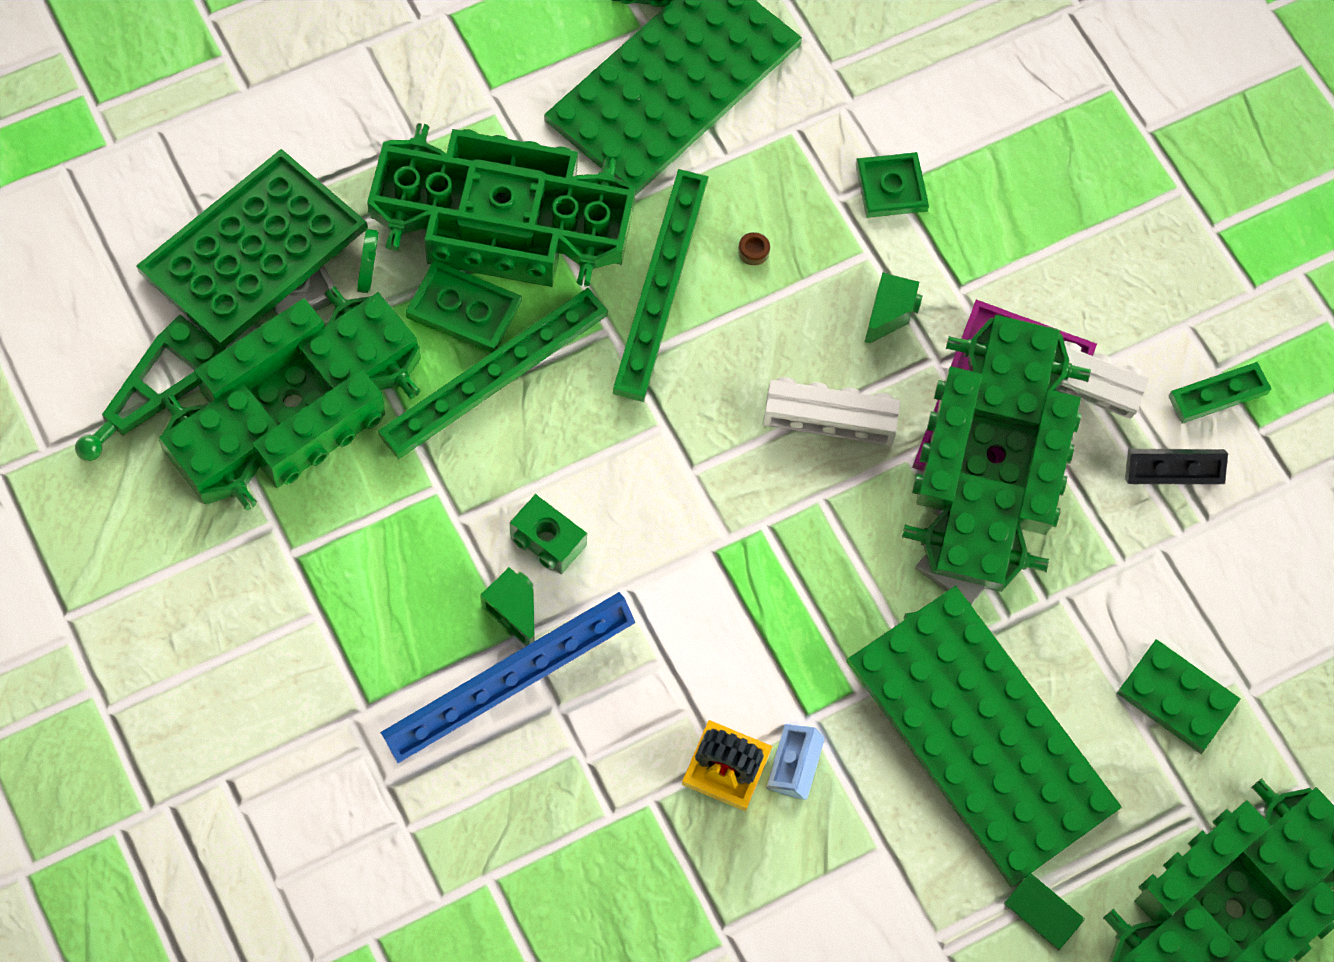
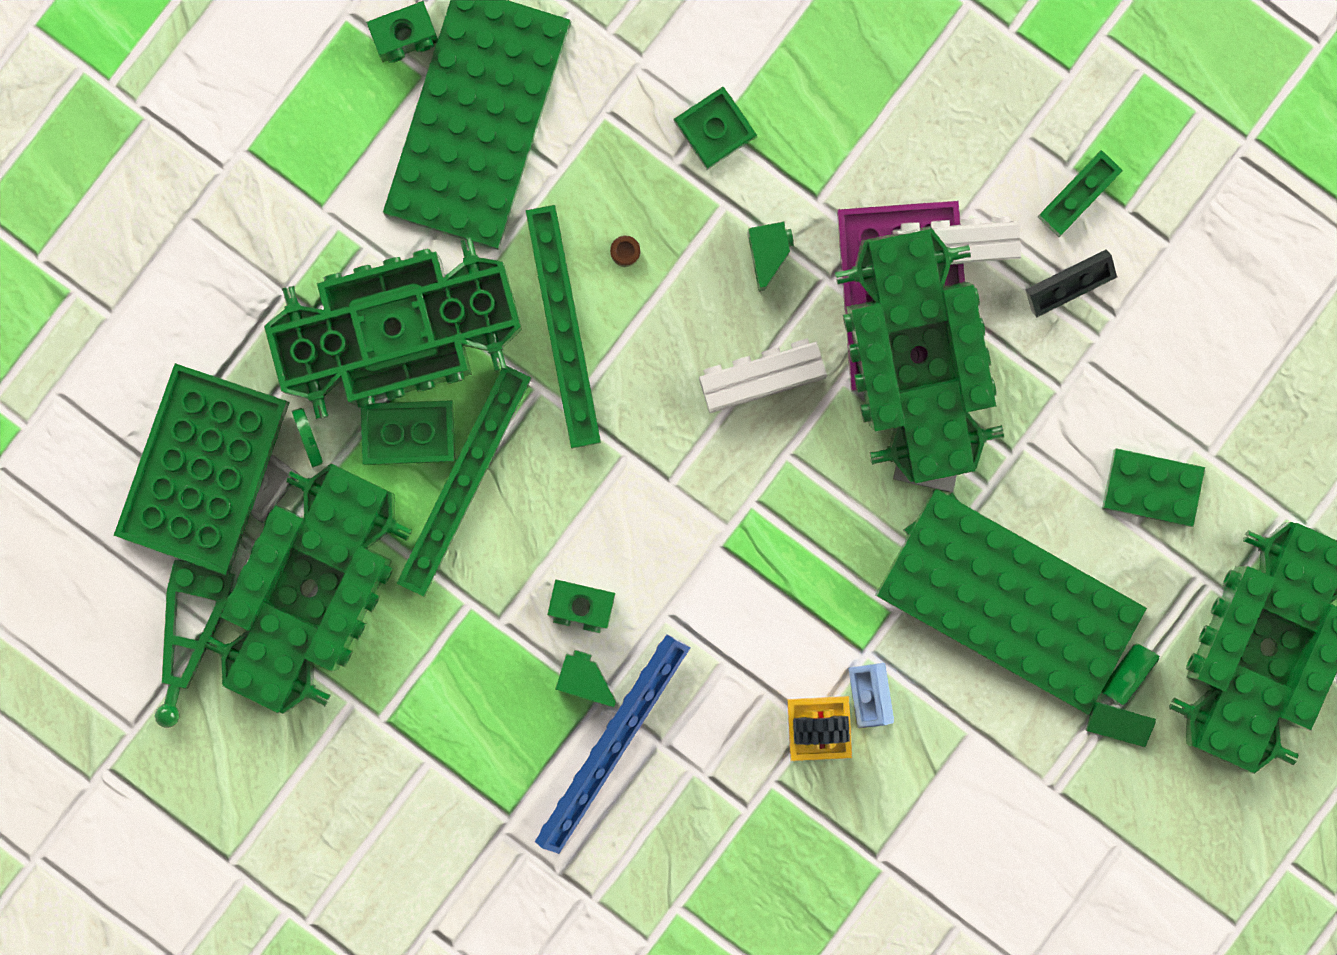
camera: 20 degrees left, 20 degrees up
none -> green slope [1102,643,1160,705]

